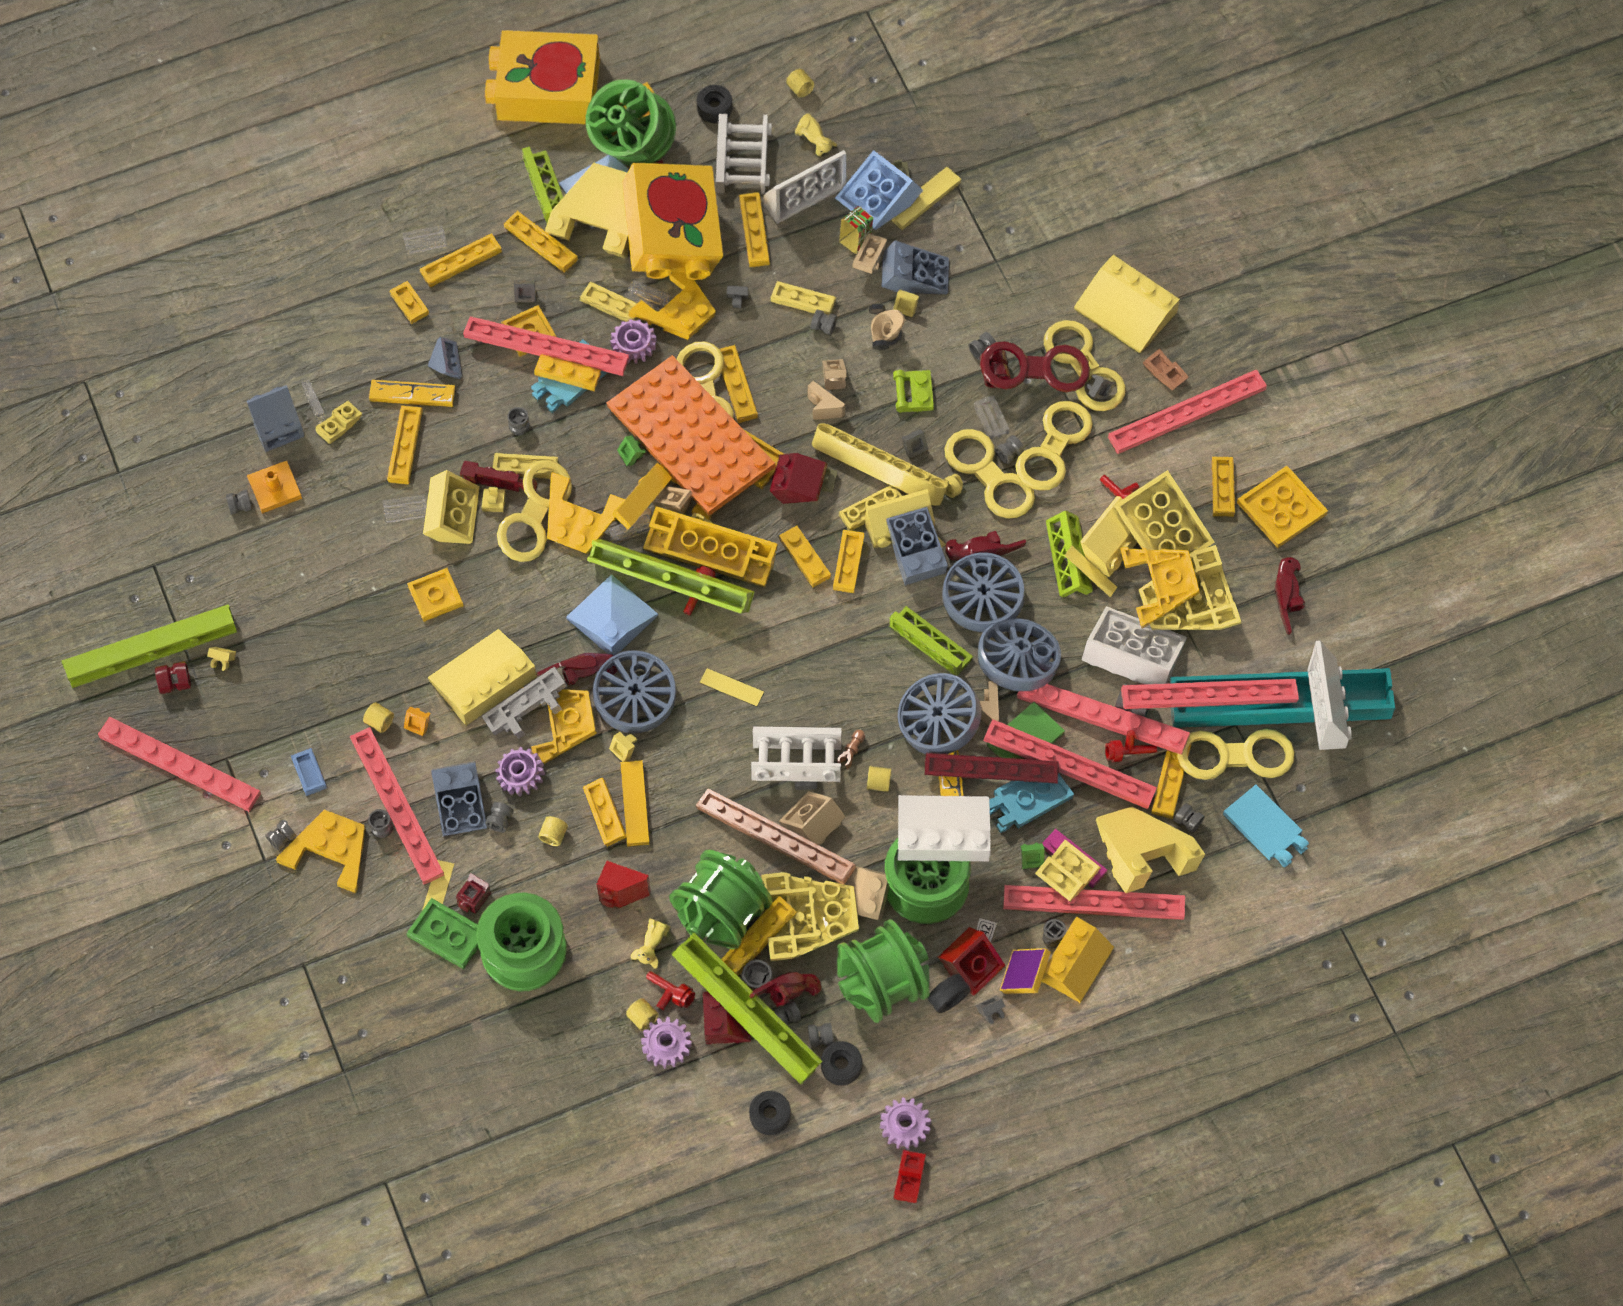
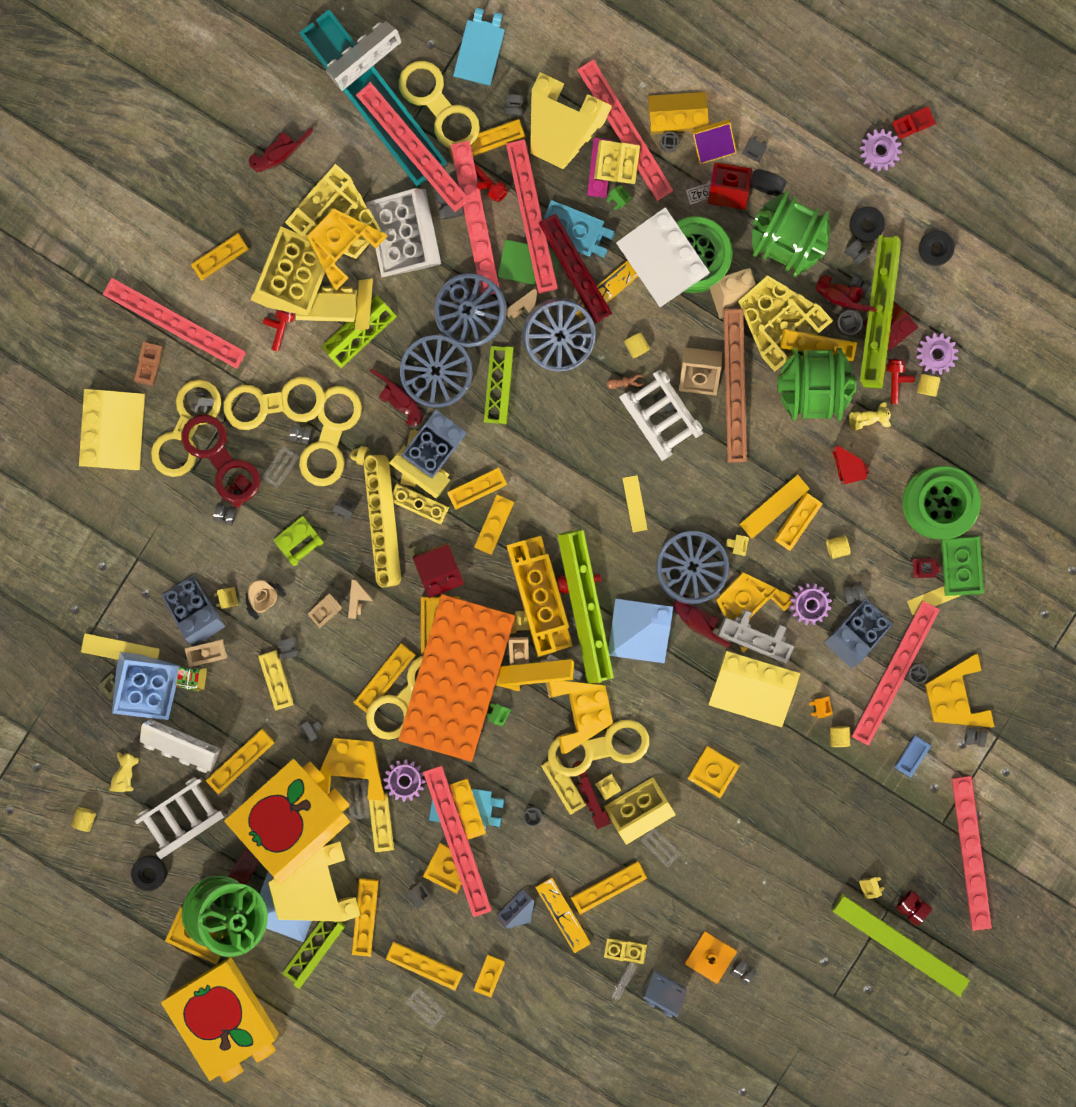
camera: 125 degrees left, 25 degrees up
yellow plate [1237,466,1328,548] -> none

